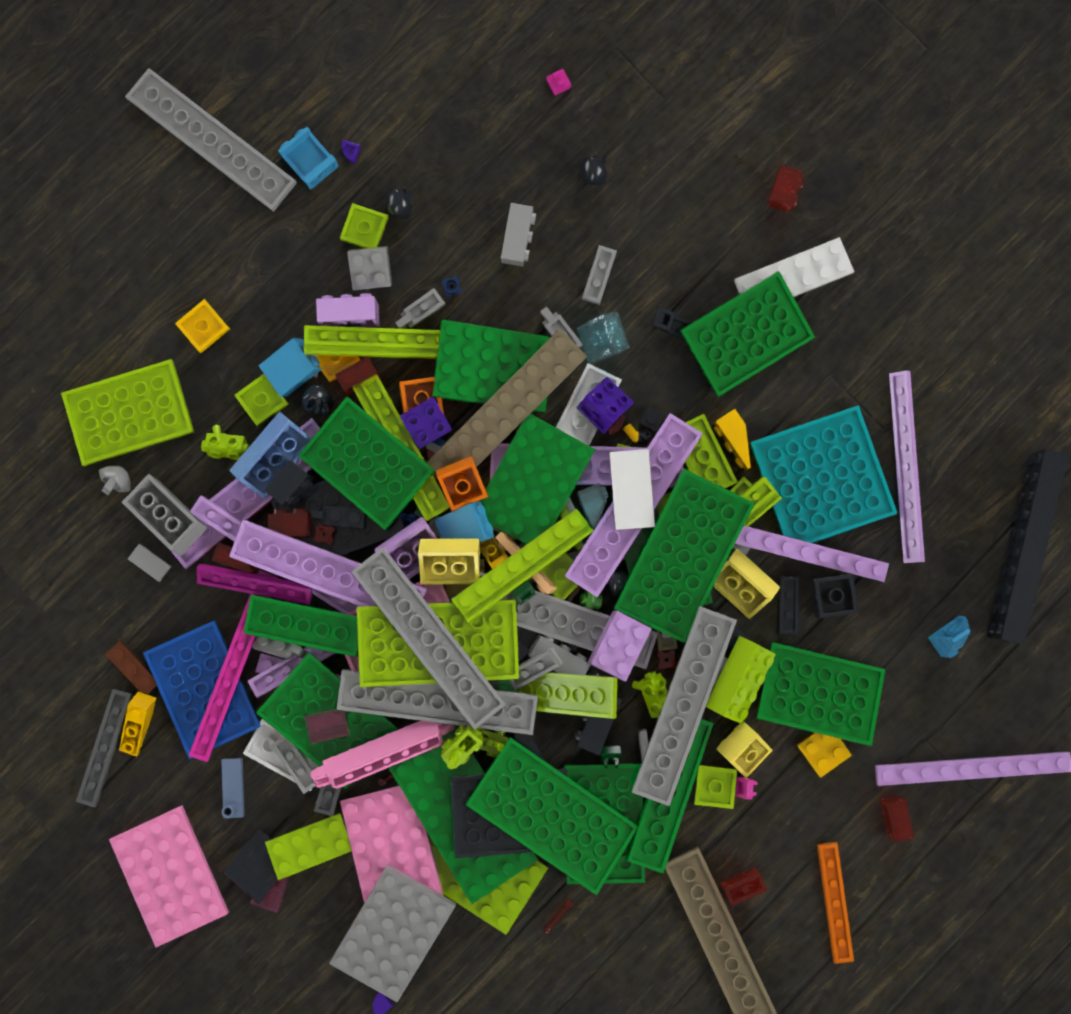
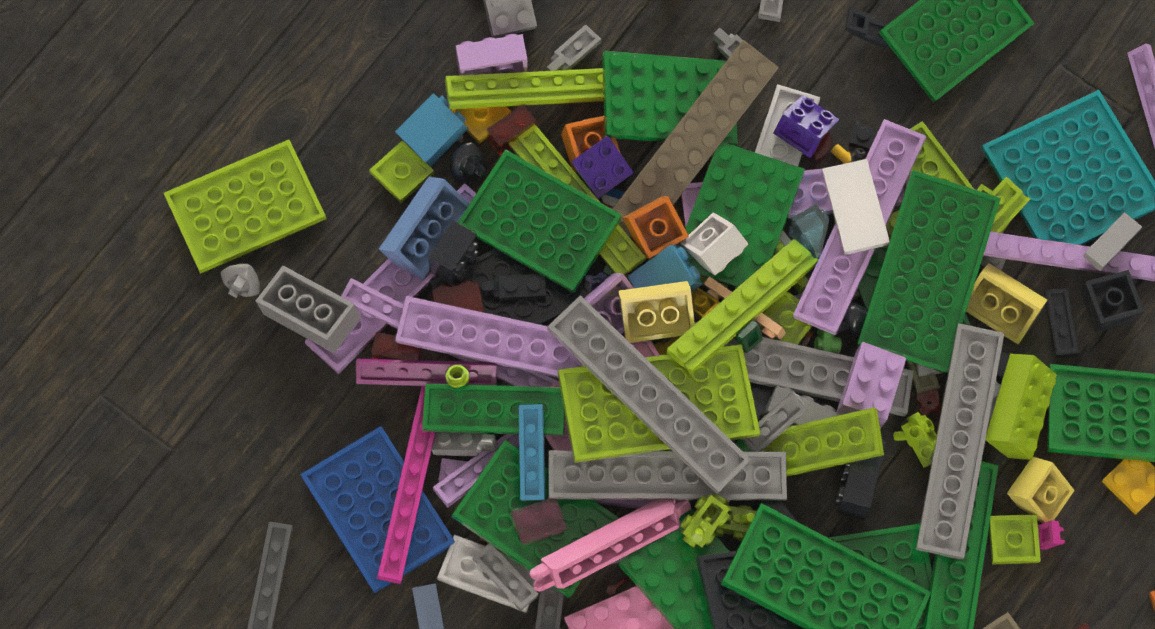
camera: 10 degrees left, 15 degrees down
copper plate [105,641,157,695] -> none
yellow slope [119,692,156,756] -> none
light grey tile [128,544,171,582] -> none
yellow plate [175,299,230,353] -> none
lime brick [201,425,250,460] -> none
clear red plate [314,524,335,544] -> none
dark blue plate [441,276,462,297] -> none
clear light blue slope [577,312,630,363] -> none
dark green tile [600,746,621,768] -> none
light grey tile [638,729,648,761] -> none
yellow slope [714,409,751,471] -> none
none -> lime plate [445,365,469,388]
none -> dark azure plate [519,404,545,501]
none -> white slope [680,213,748,275]
none -> light grey tile [1083,212,1142,271]

